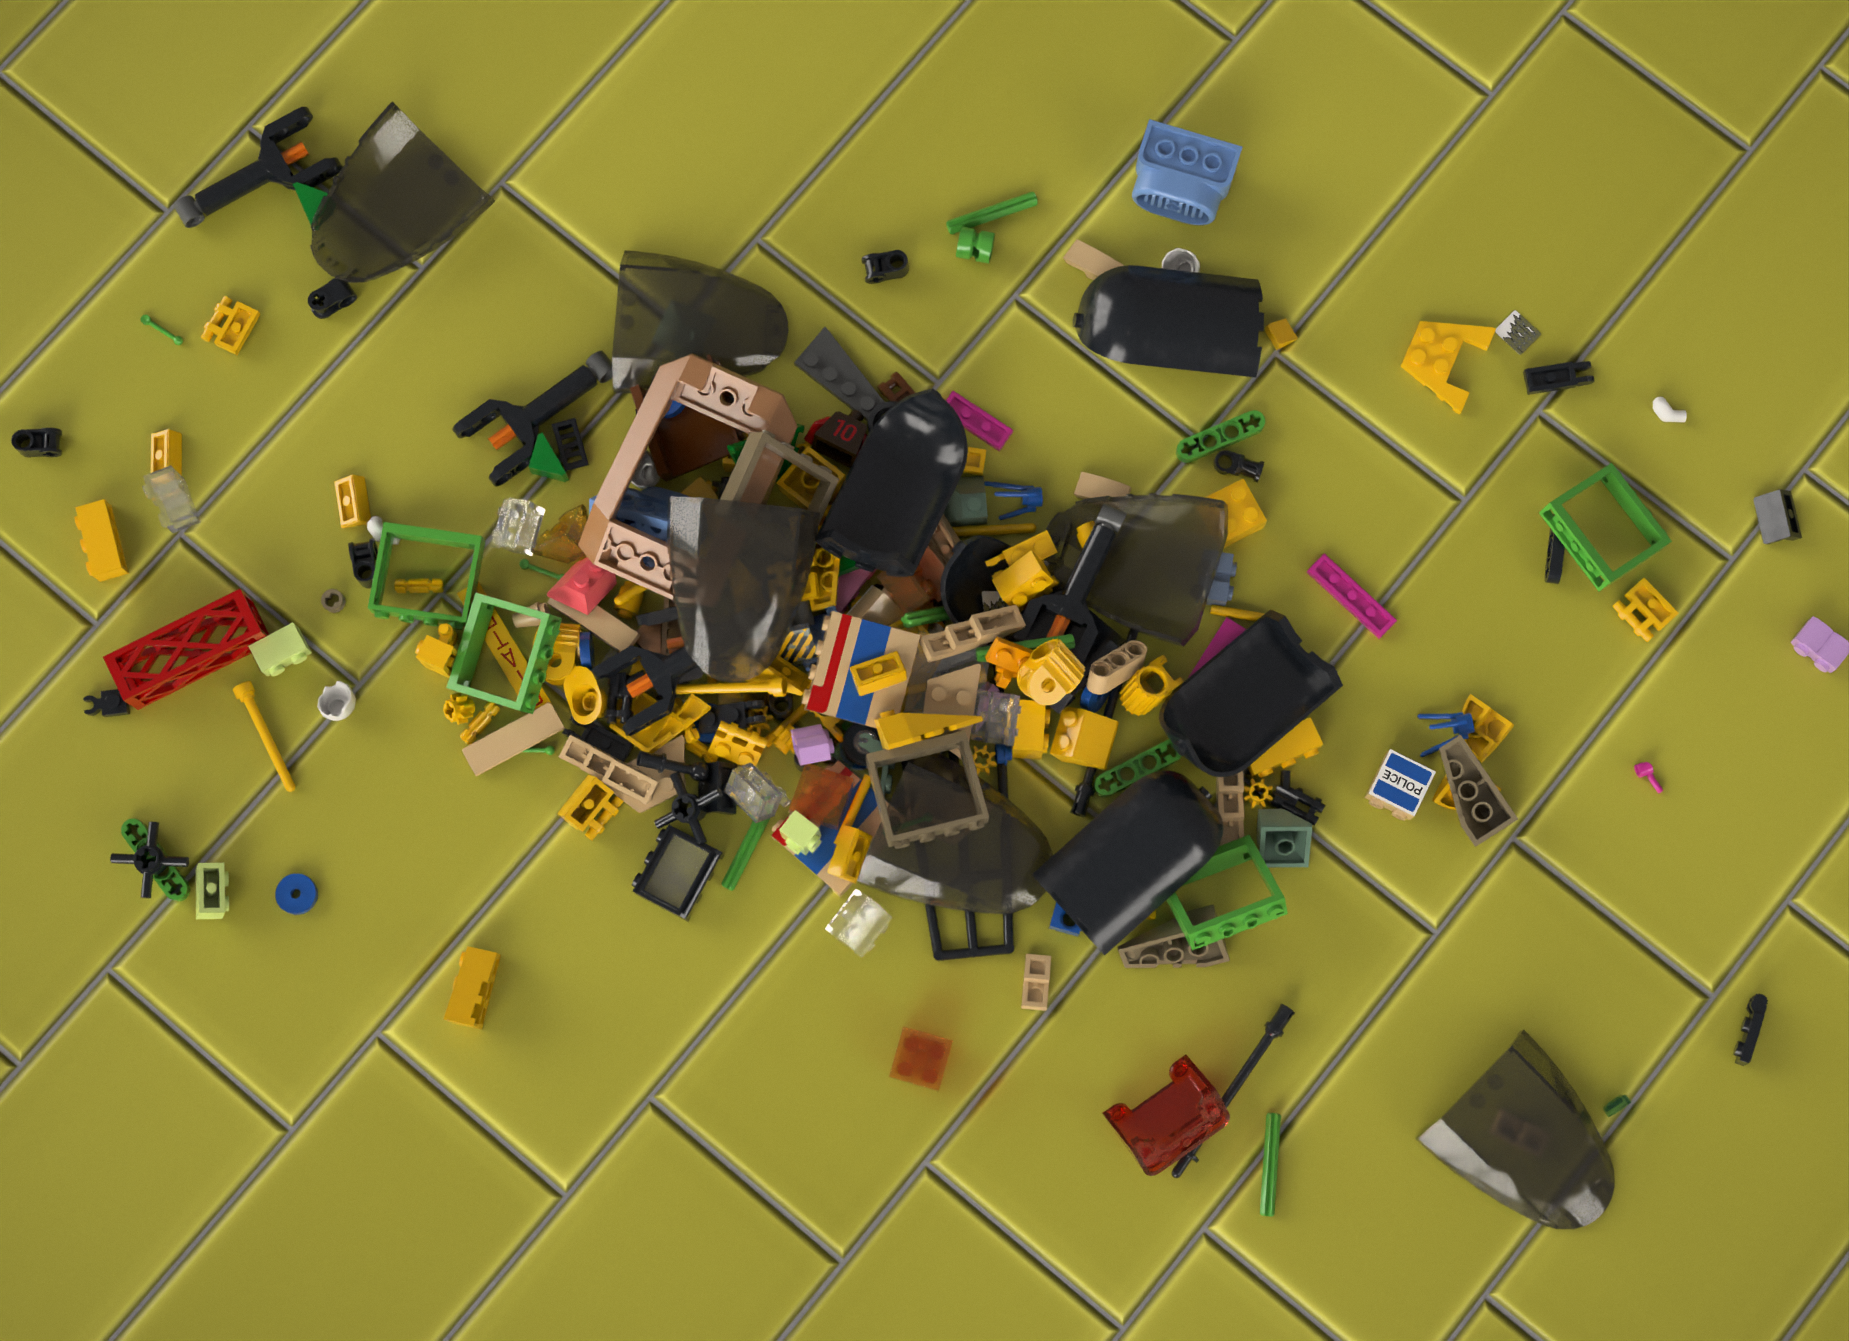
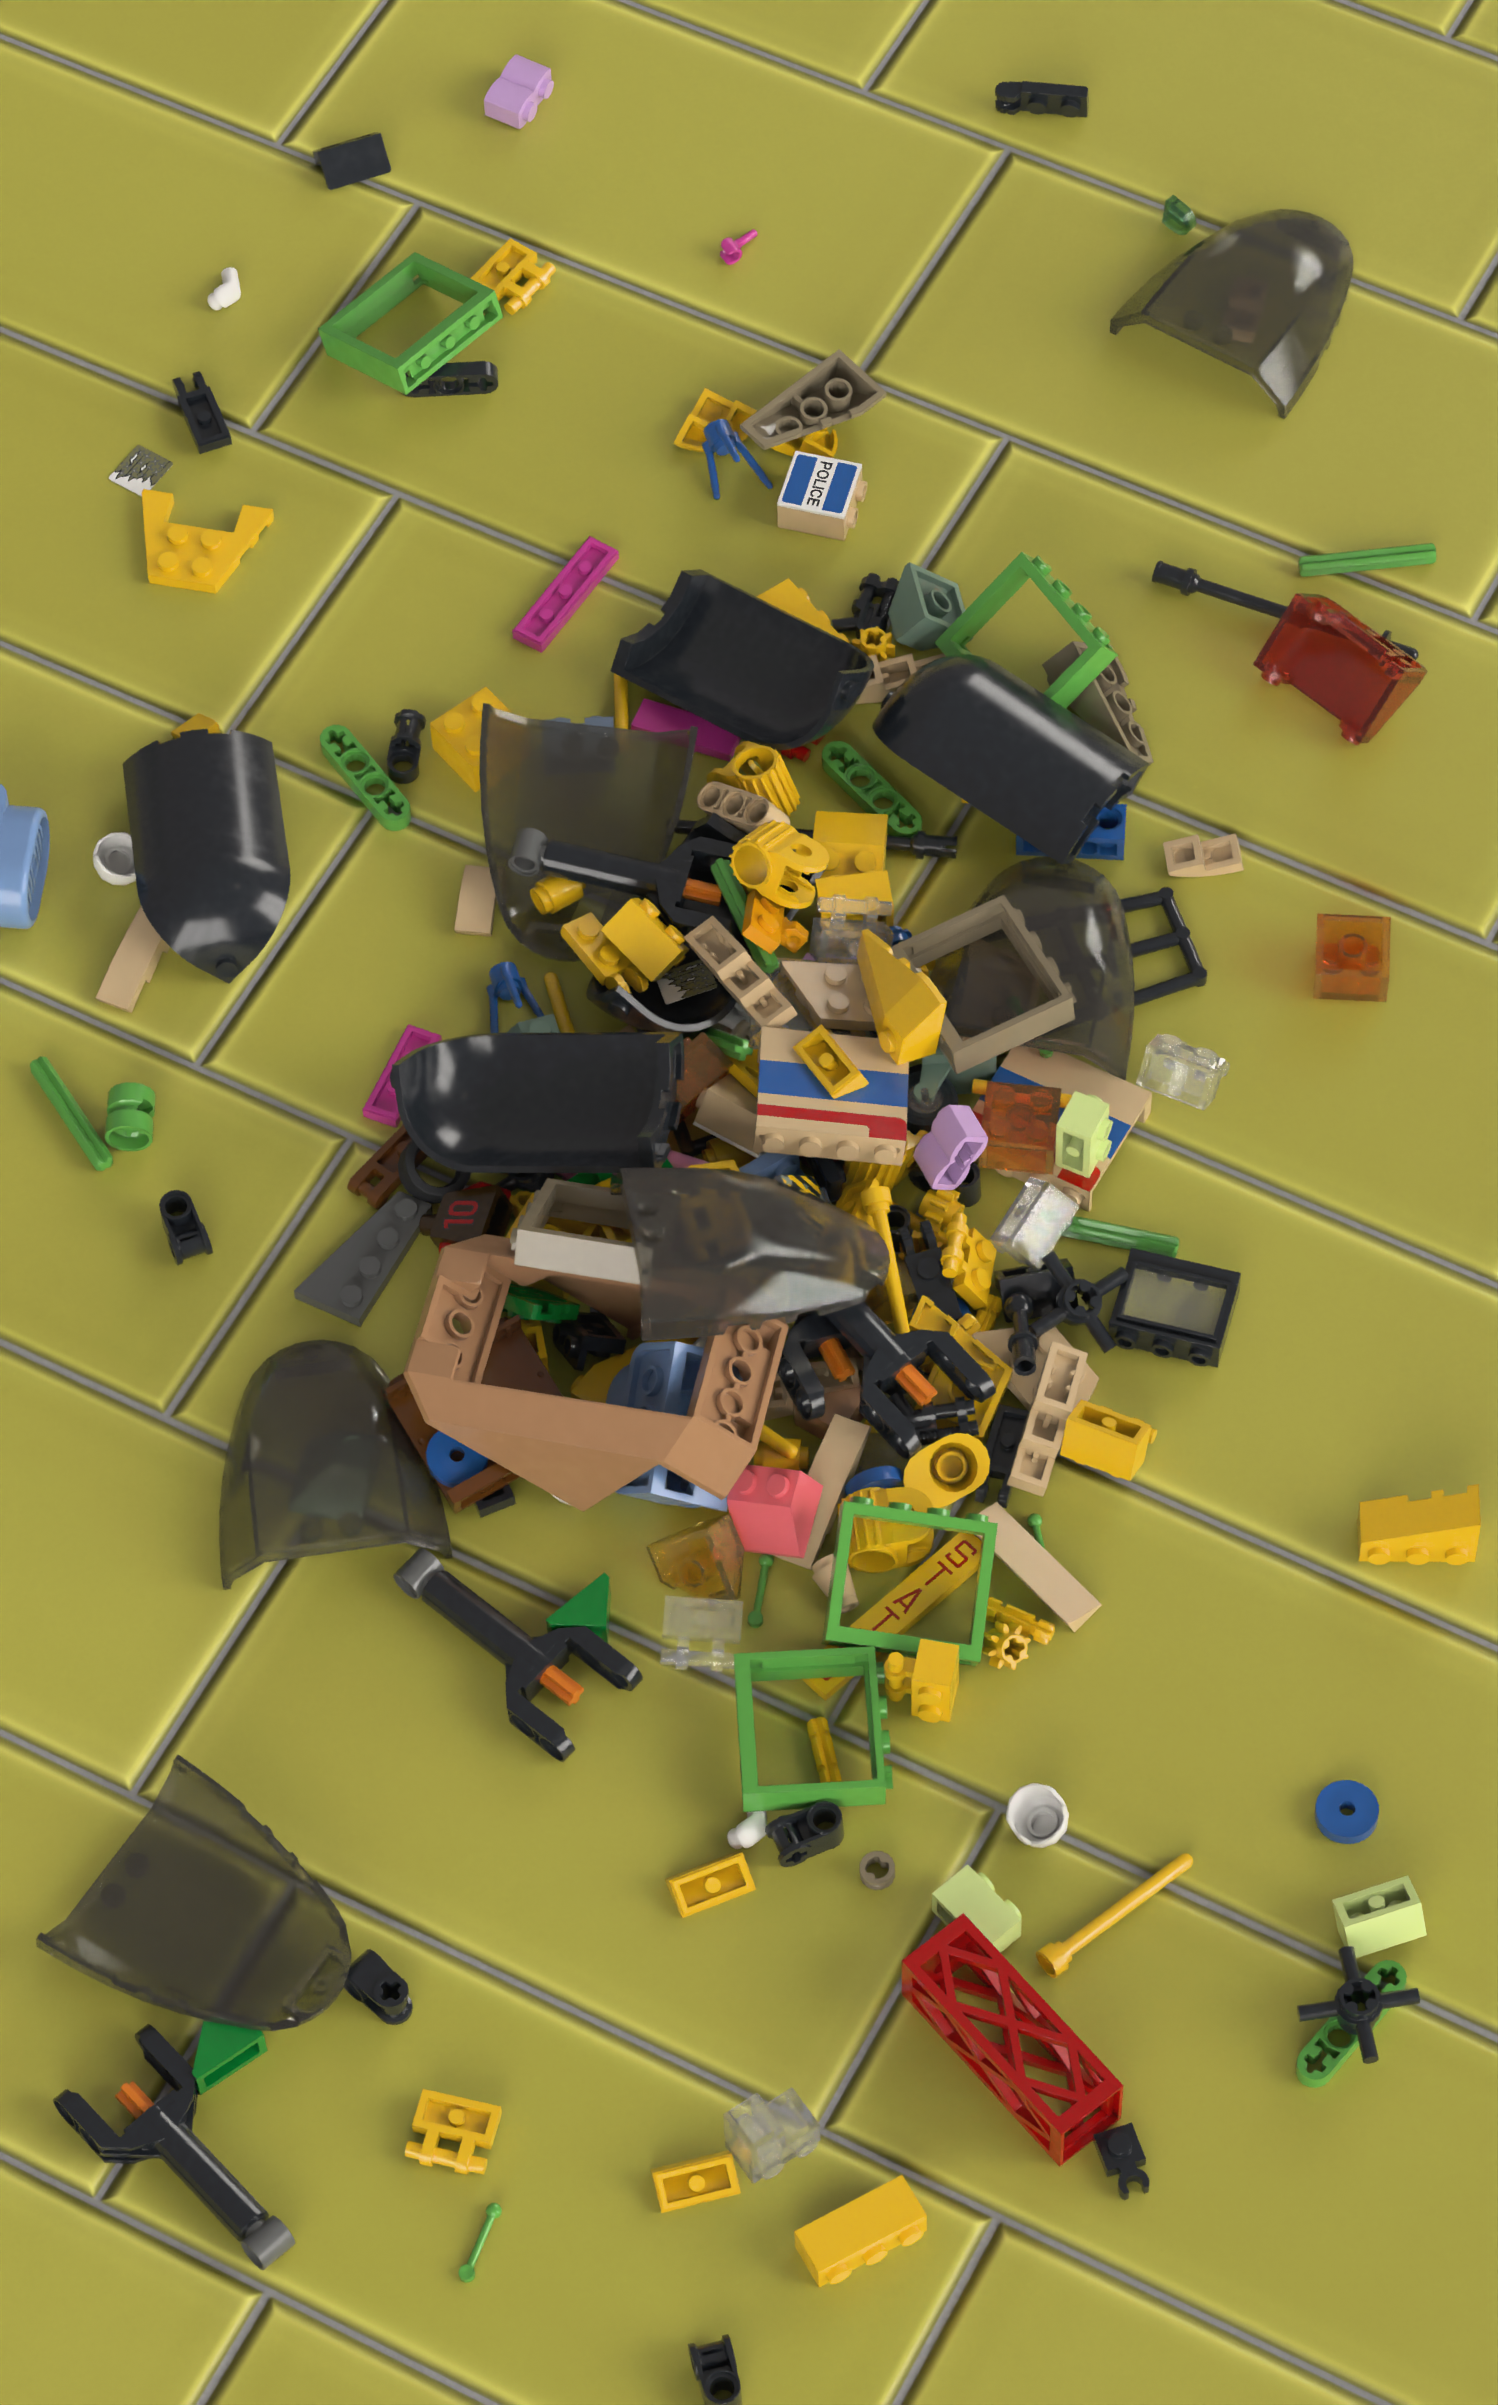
camera: 100 degrees left, 20 degrees down
black slope [552,418,589,472] -> none
yellow slope [827,825,872,884] -> none

